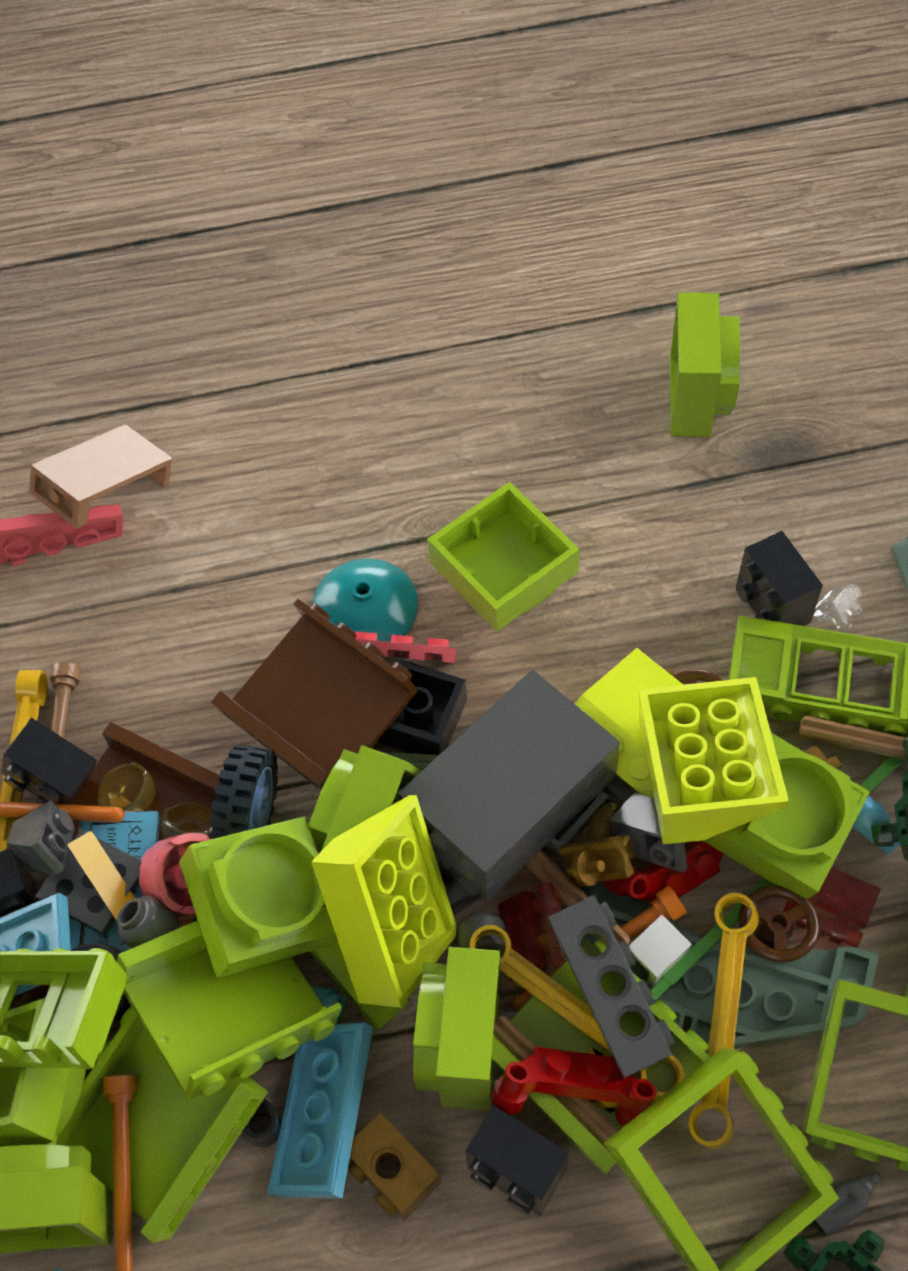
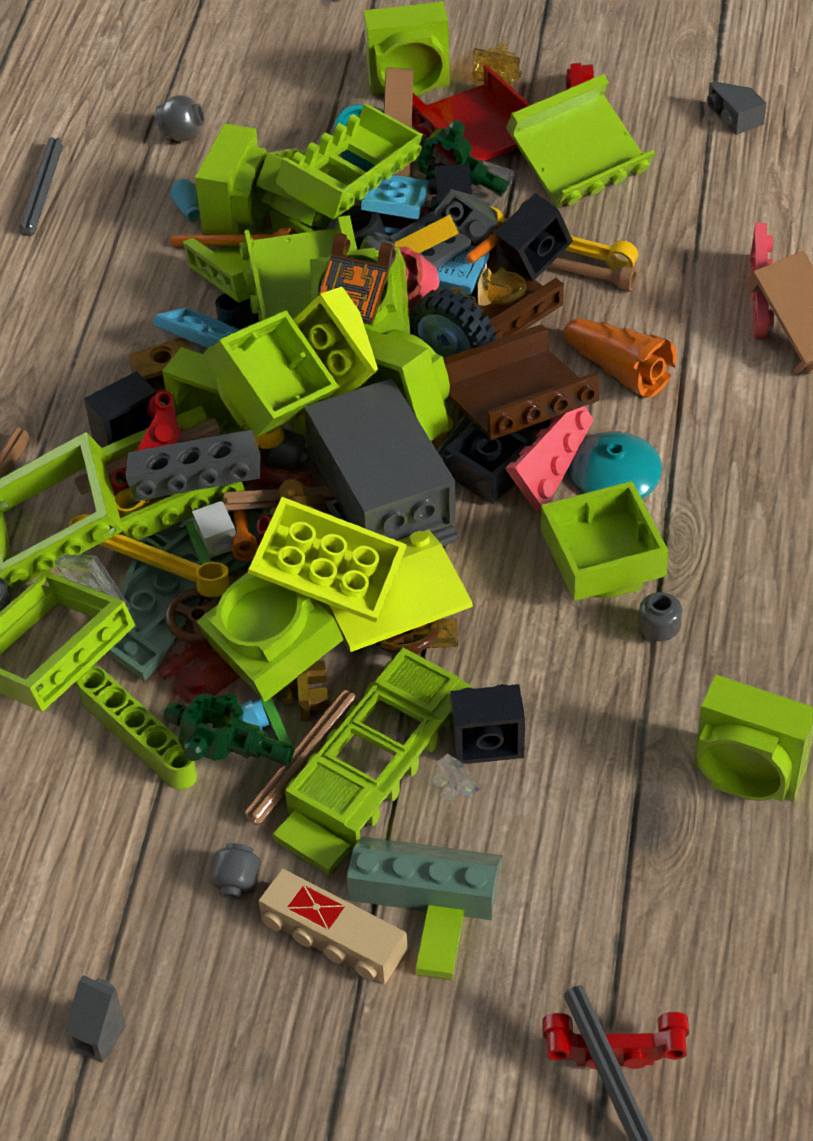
camera: 110 degrees right, 10 degrees down
none -> clear plate [55,555,131,610]
none -> lime container [203,310,339,437]
none -> flag [318,233,397,326]
none -> orange cone [564,318,677,398]
none -> dark grey head [638,592,683,641]

